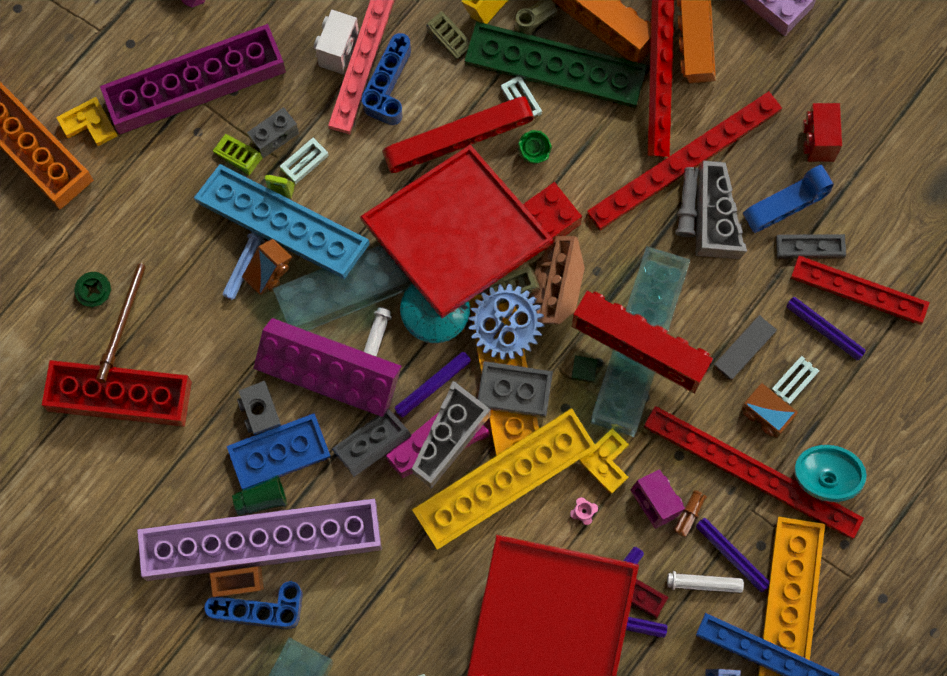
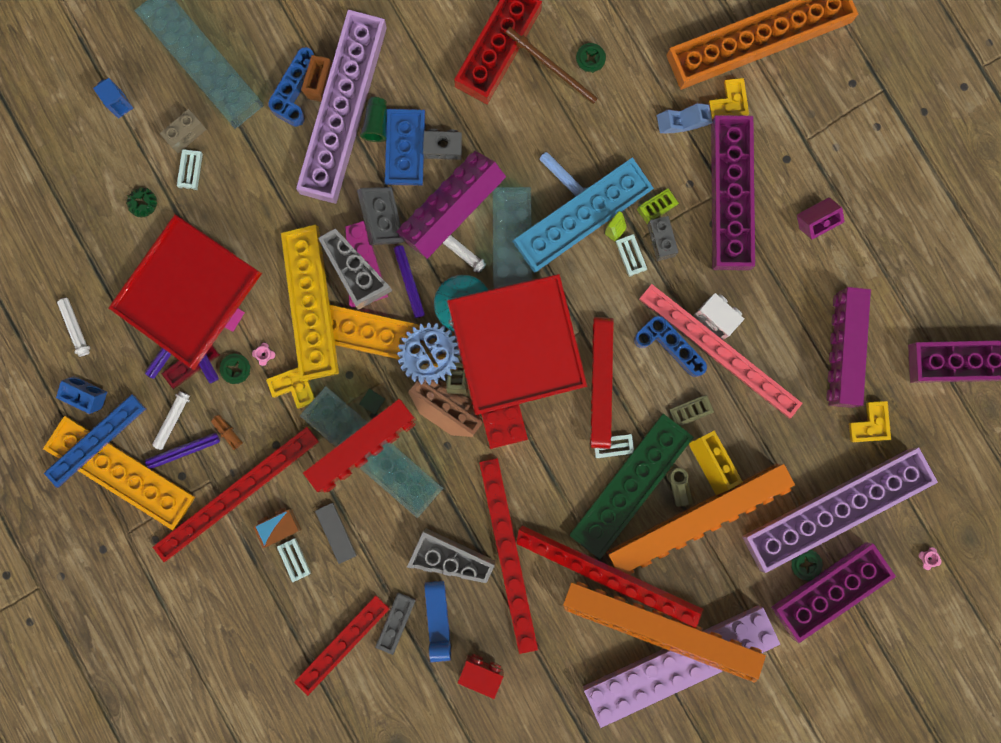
camera: 110 degrees right, 10 degrees up
dark orange brick [242,239,292,295] -> none
dark grey tile [478,361,553,418] -> none
green hair [517,130,552,165] -> none
magenta brick [630,469,685,529] -> none
light grey pin [675,167,699,237] -> none
dark purple axle [786,297,866,360] -> none
teal dish [794,445,866,502] -> none
none -> dark green gear [220,354,251,384]
none -> medium blue brick [657,103,713,133]

